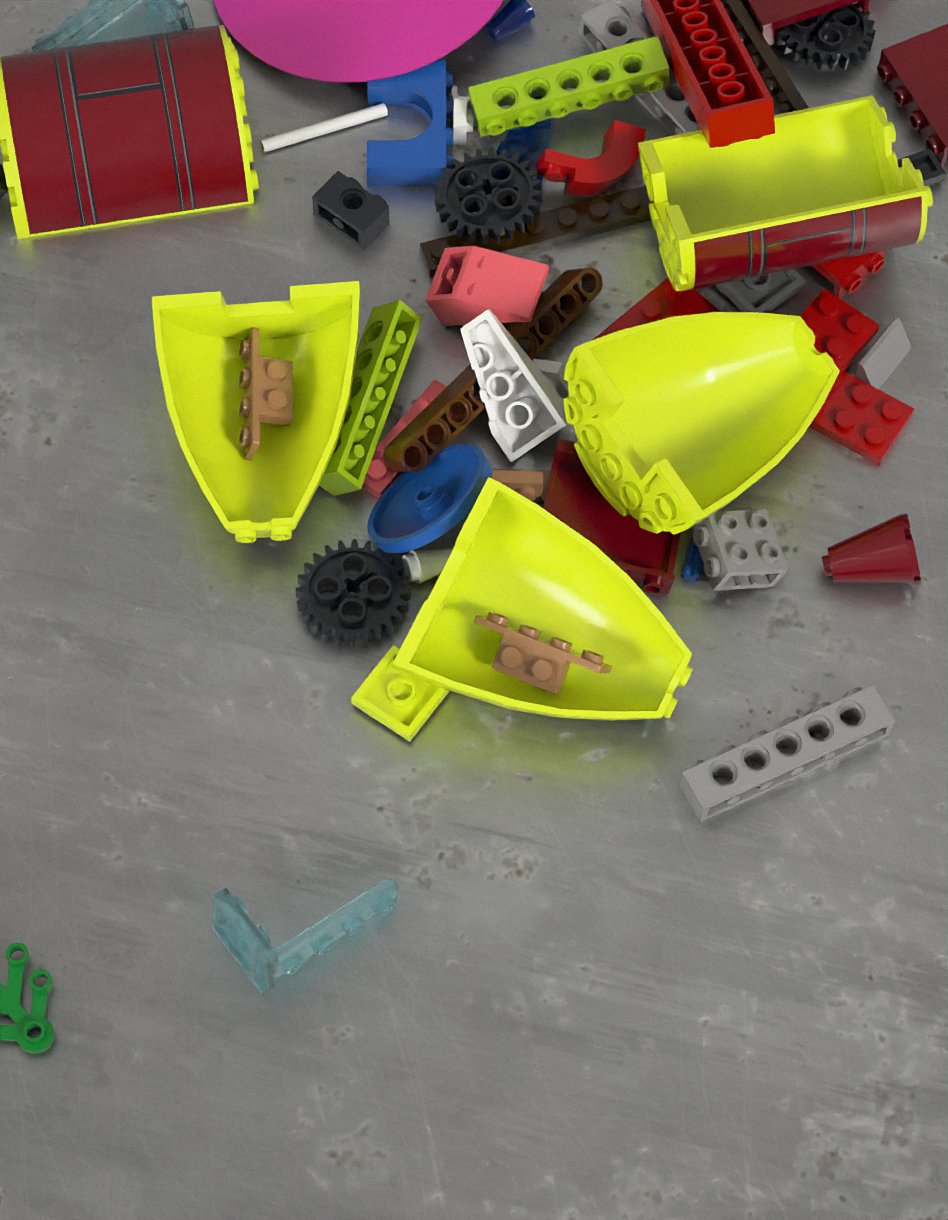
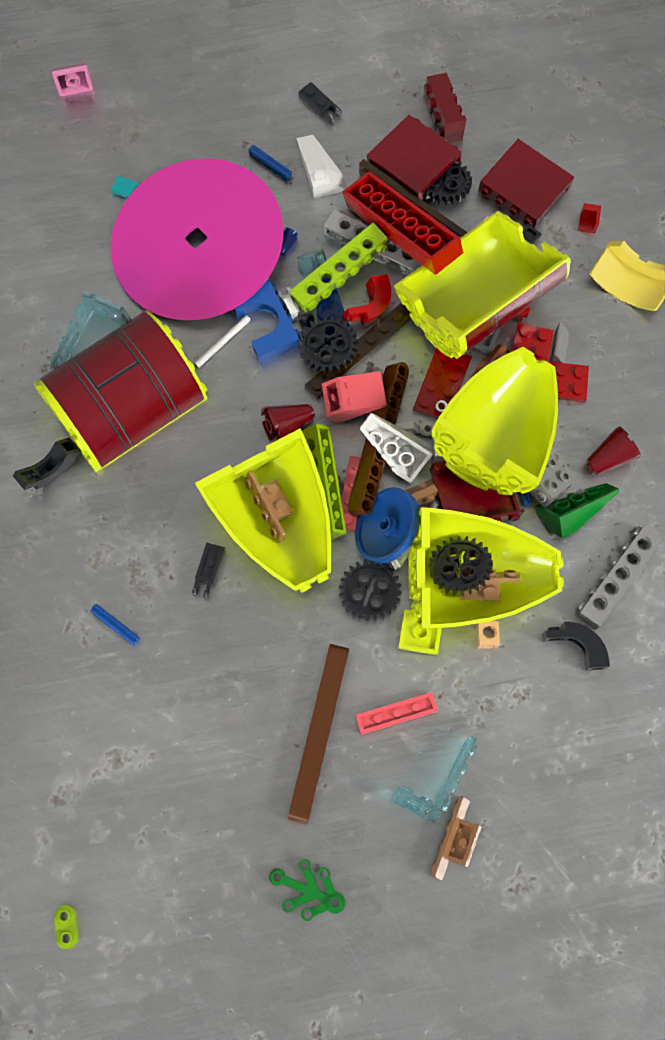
camera: 25 degrees left, 10 degrees up
black brick [312,171,390,250] -> none
none -> black hinge [192,542,225,599]
none -> dark red cone [261,404,315,443]
none -> reddish brown beam [287,644,349,825]
none -> clear light blue panel [297,249,327,275]
none -> black hinge [299,313,315,328]
none -> coral plate [355,692,438,735]
none -> black gear [428,536,493,596]
none -> medium nougat bracket [432,796,482,880]
none -> light nougat brick [476,621,500,649]
none -> green wedge [535,483,620,538]
none -> black arch [542,621,610,671]

